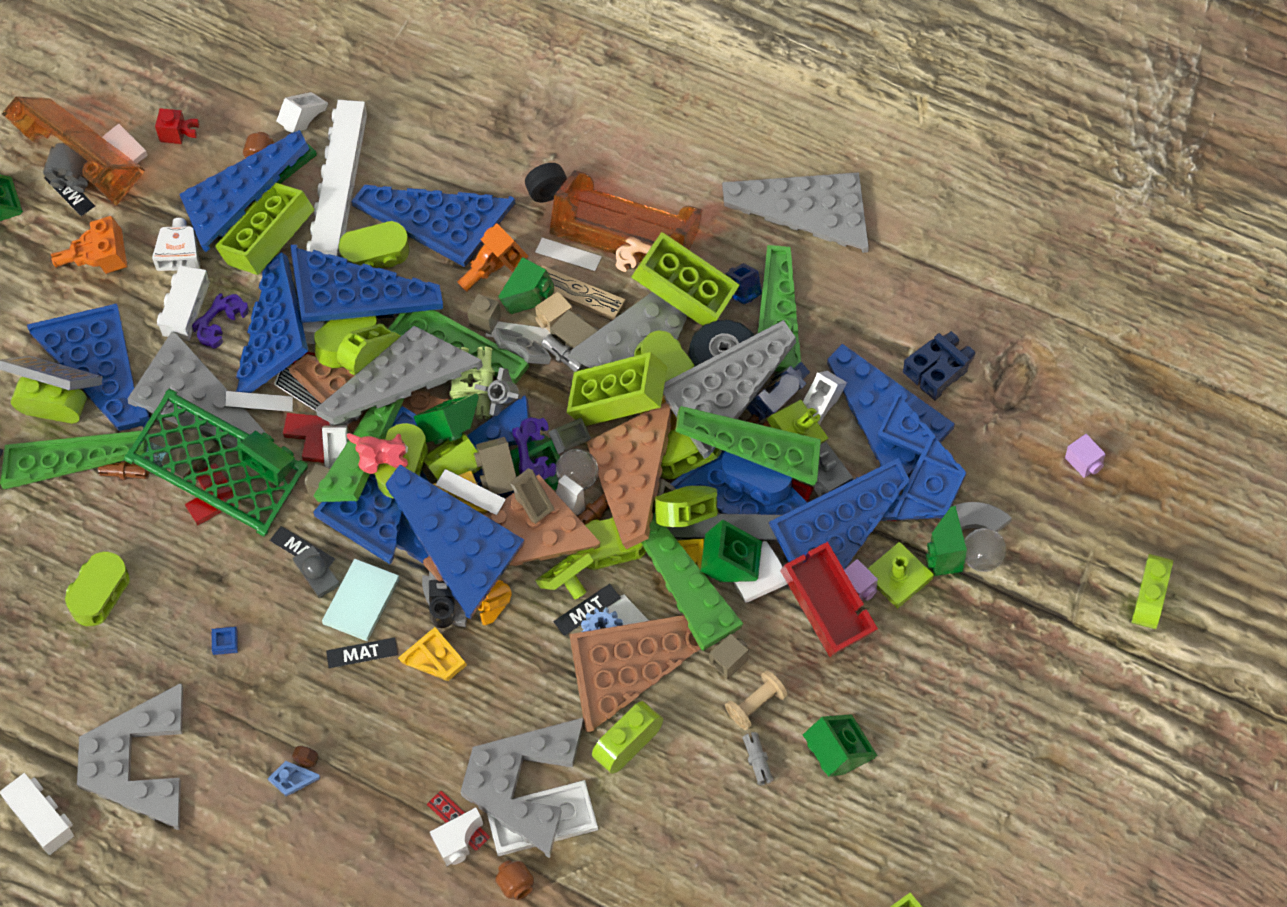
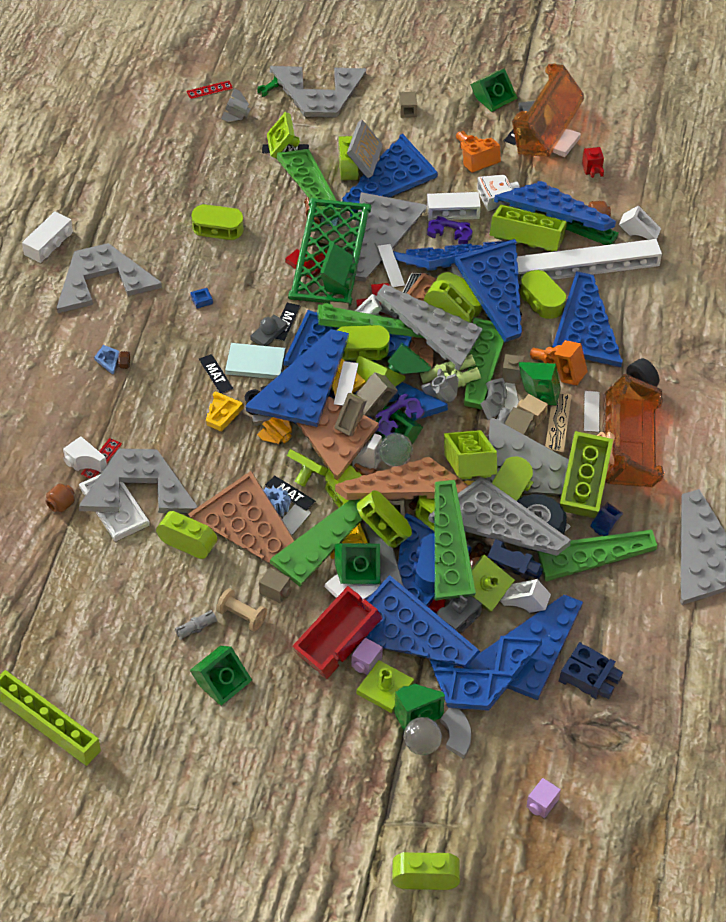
camera: 70 degrees right, 10 degrees down
coral animal [347,433,408,474] -> none
dark grey tile [548,418,591,454] -> none

